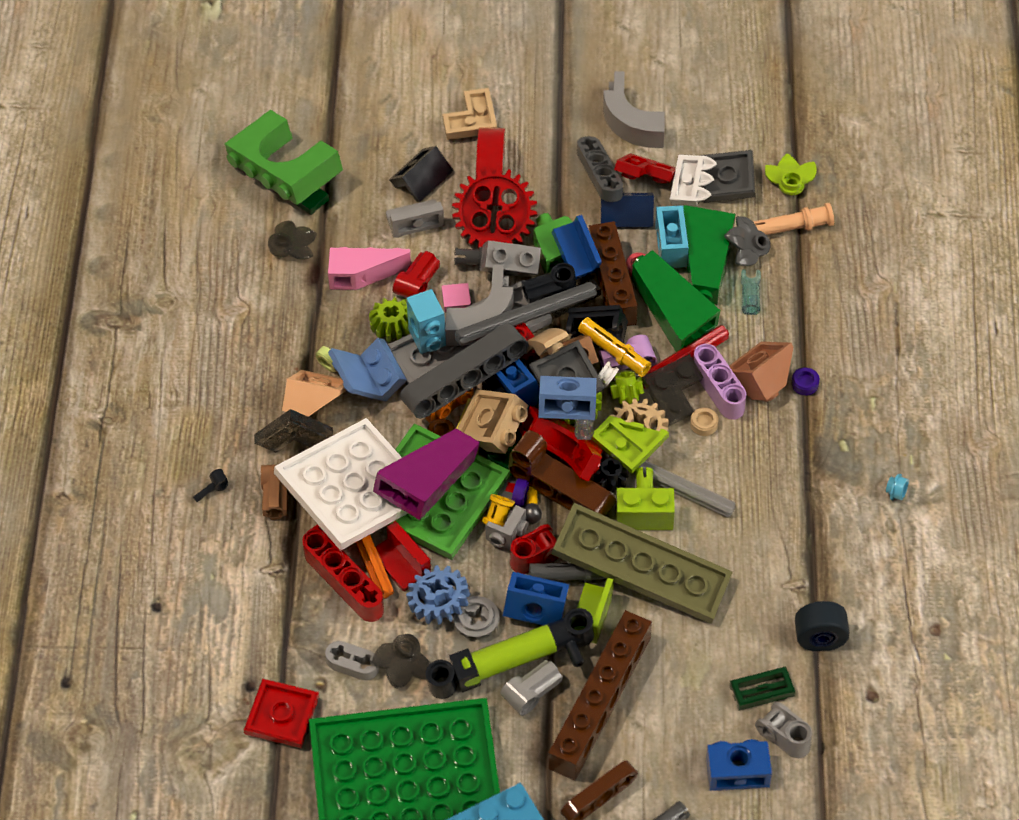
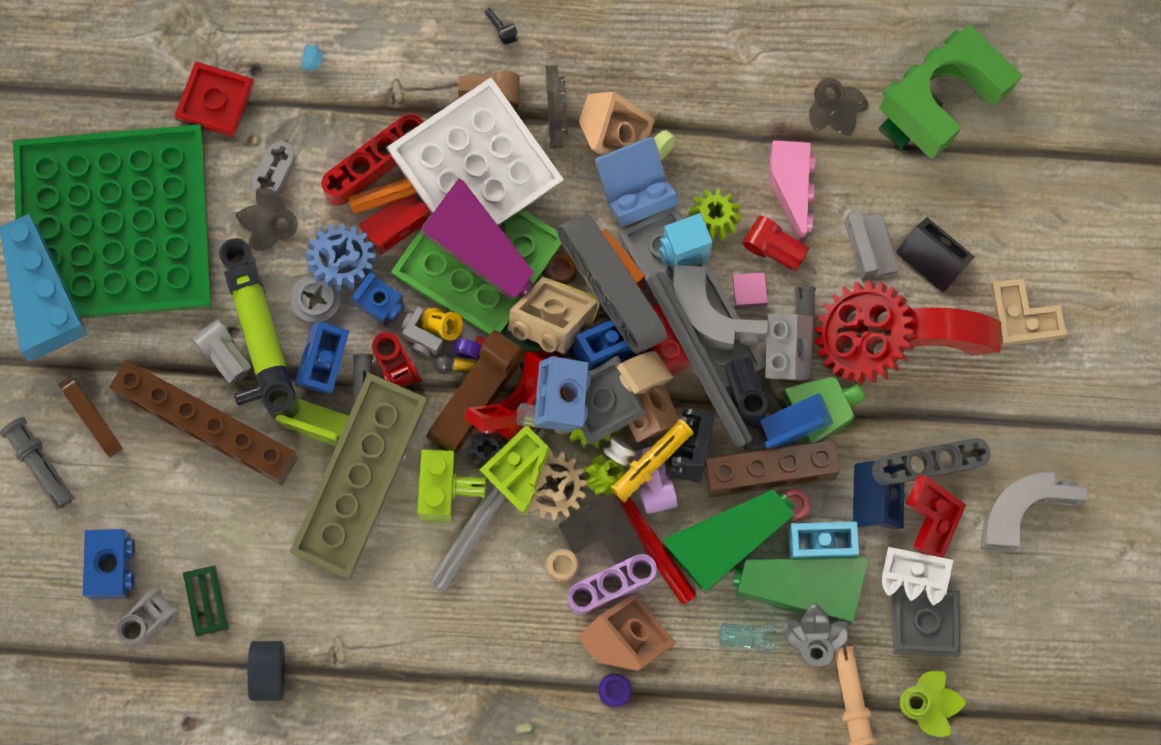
camera: 90 degrees right, 20 degrees up
none -> medium azure plate [300,43,324,73]
none -> blue brick [352,272,404,327]

